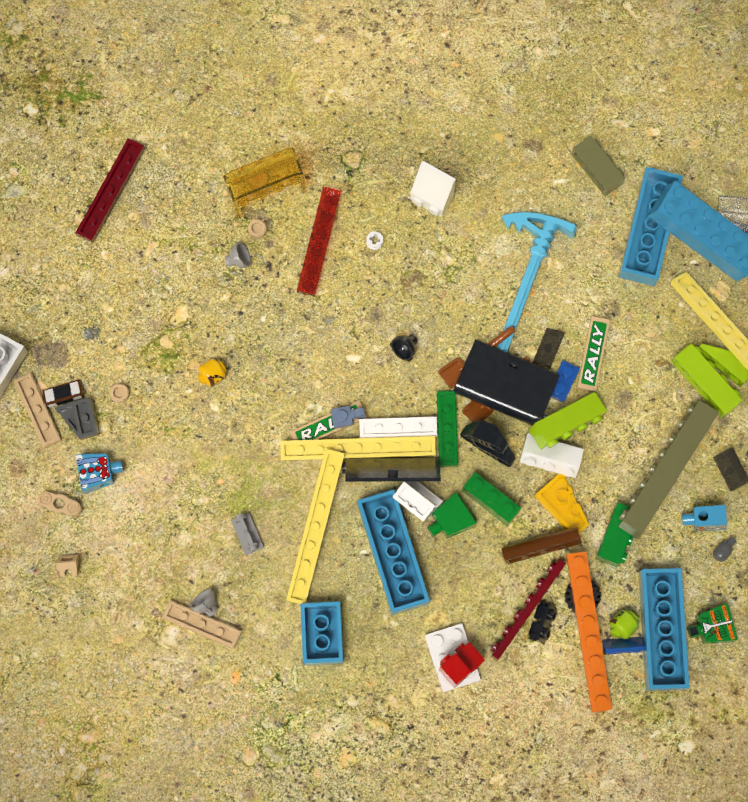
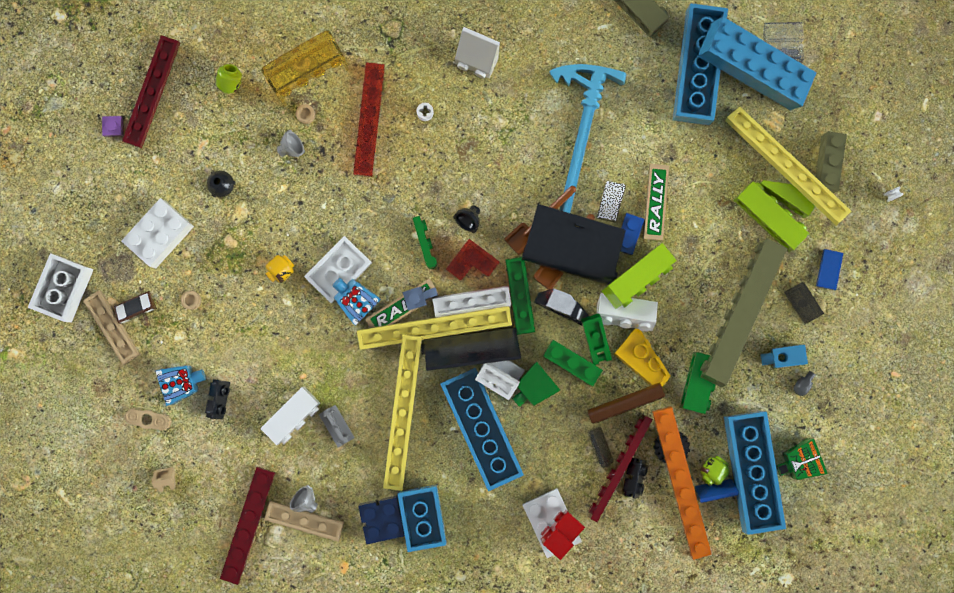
camera: 10 degrees left, 10 degrees up
dark grey wing [55,397,100,440] -> none
none -> medium lavender plate [102,116,124,137]
none -> white brick [121,198,194,269]
none -> black hinge [205,379,230,420]
none -> black piece [207,170,236,198]
none -> lime head [215,64,242,94]
none -> dark red plate [220,467,276,585]
none -> white brick [260,387,320,445]
none -> white plate [304,236,372,304]
none -> torso [333,278,381,326]
none -> dark blue piece [358,495,405,545]
none -> green plate [413,216,438,269]
none -> clear red brick [446,239,500,283]
none -> green plate [581,313,612,365]
none -> clear smoke slope [587,426,614,468]

